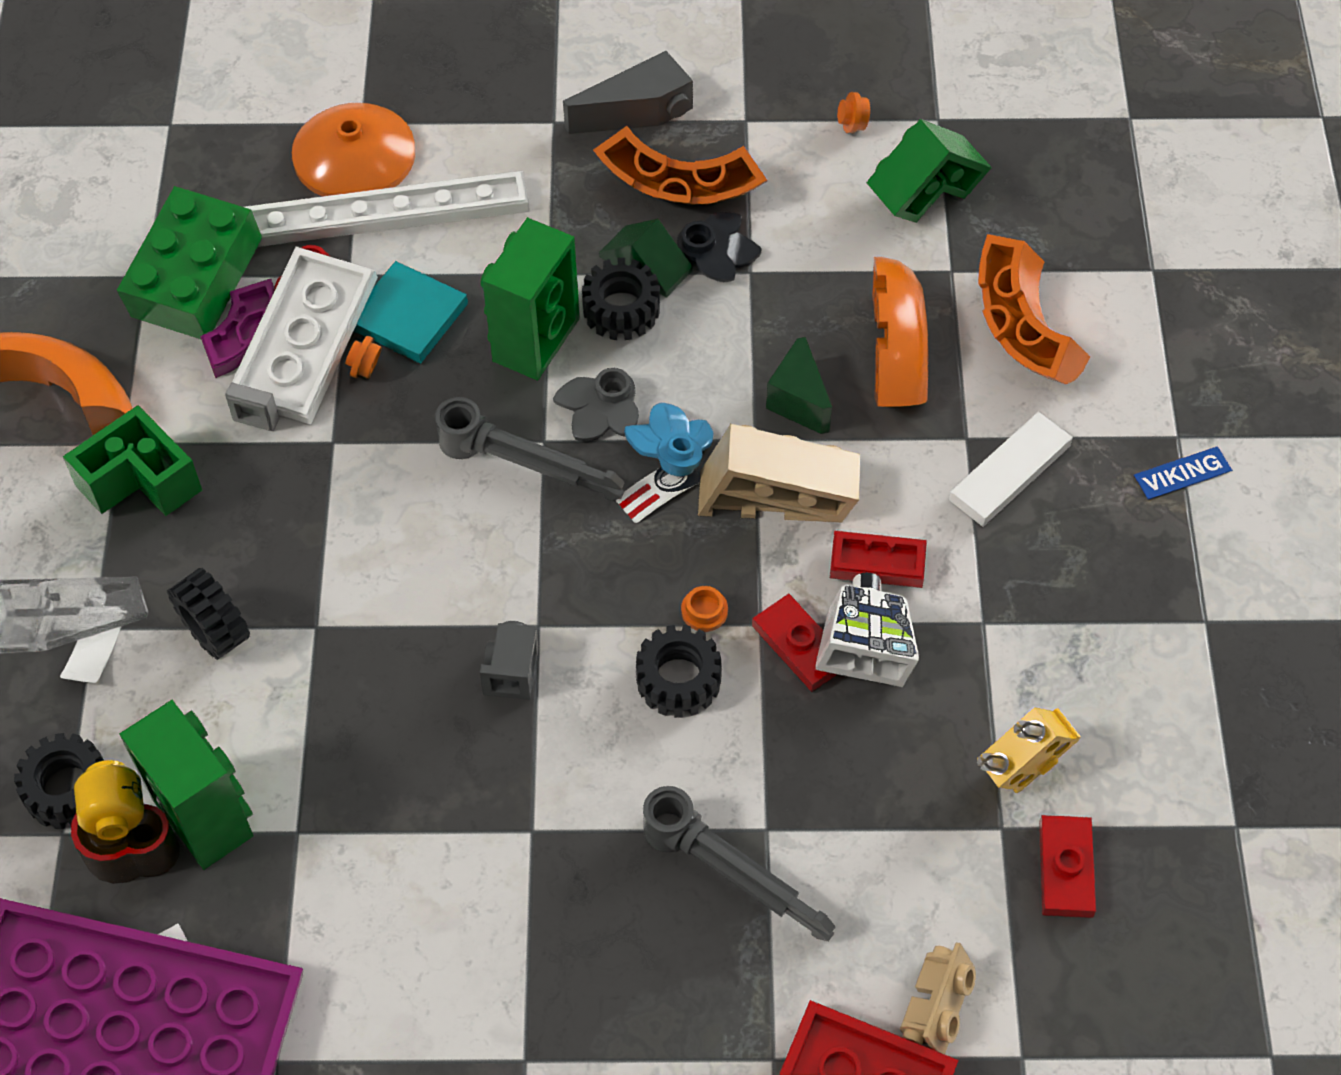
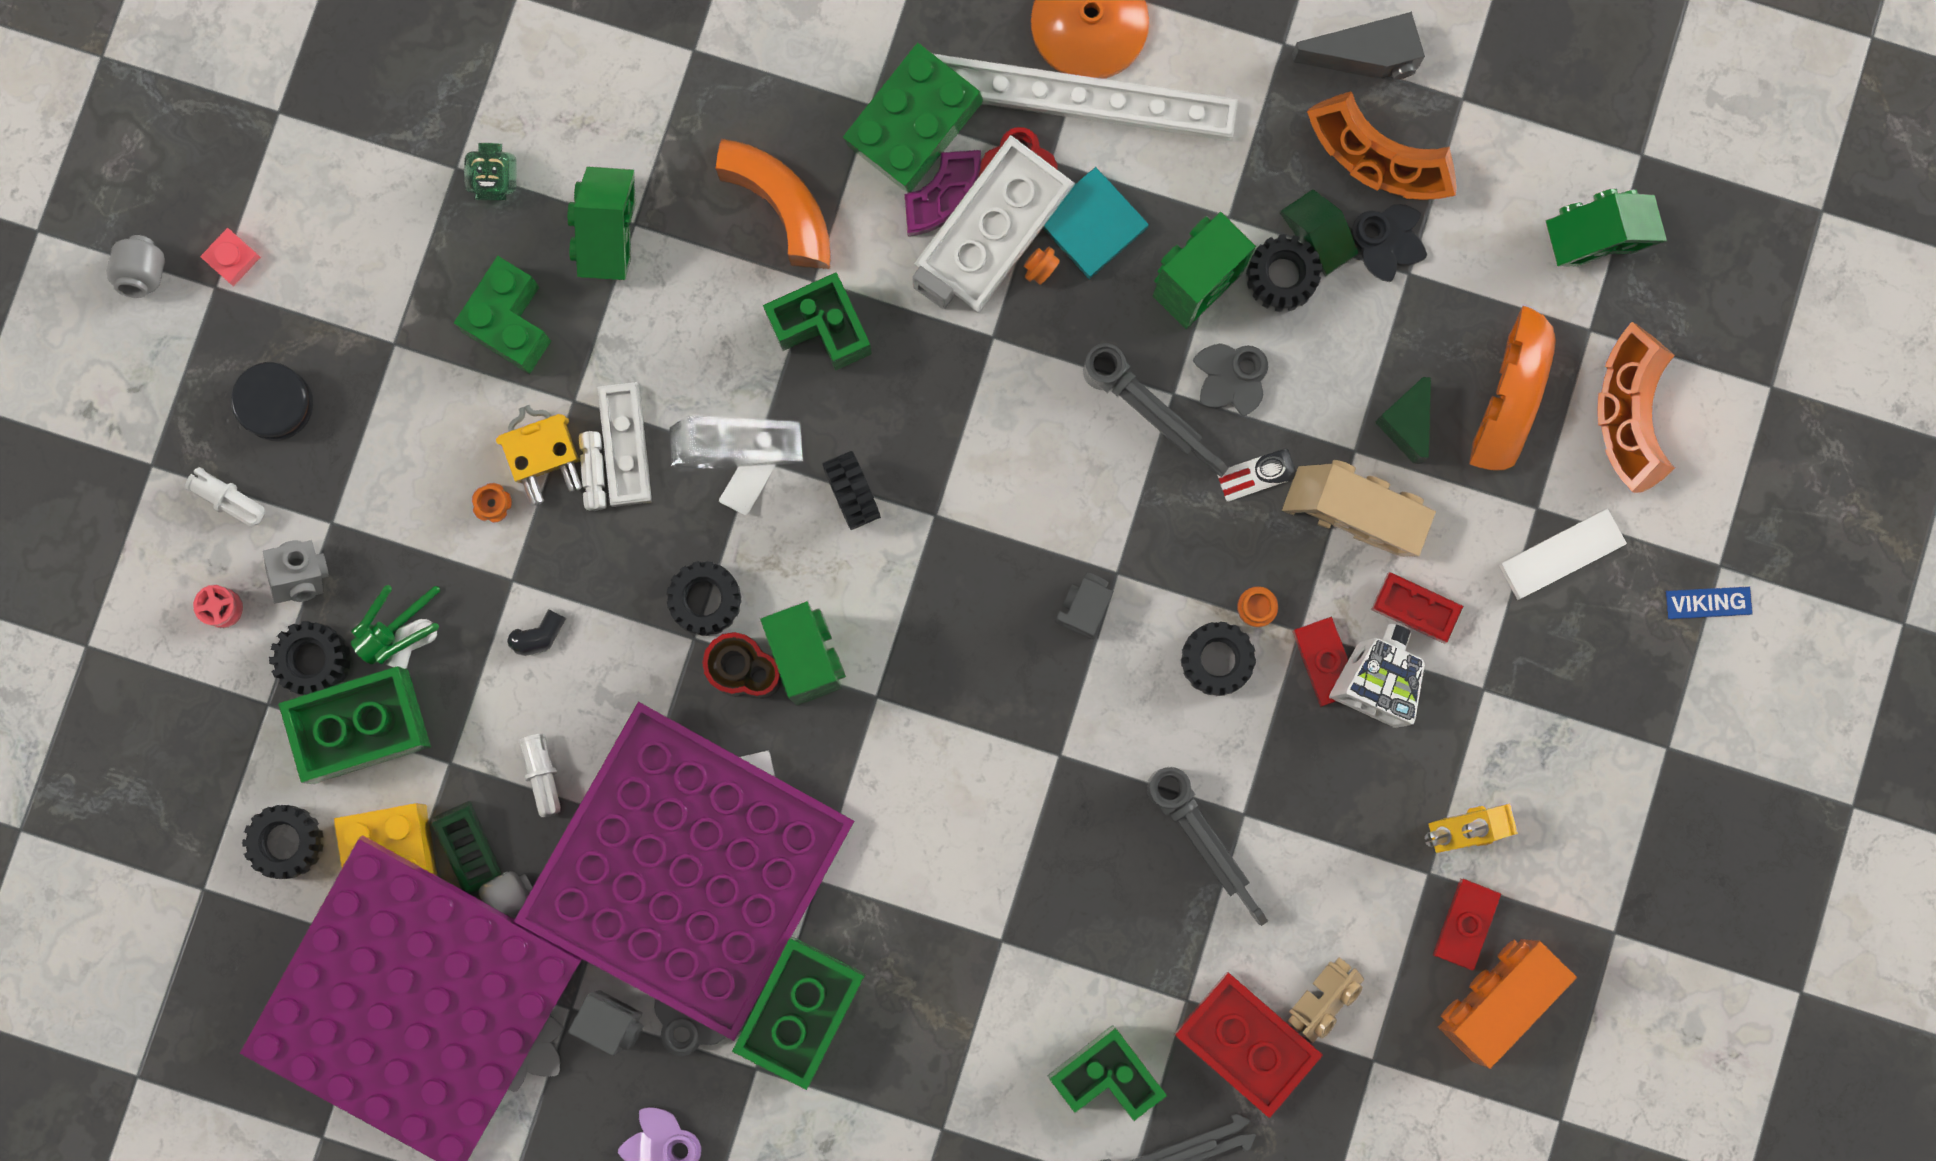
camera: 15 degrees right, 25 degrees up
yellow head [74,760,144,840] -> none
dark azure plate [624,402,714,476] -> none
orange plate [837,92,870,134] -> none
none -> orange brick [1438,939,1577,1069]

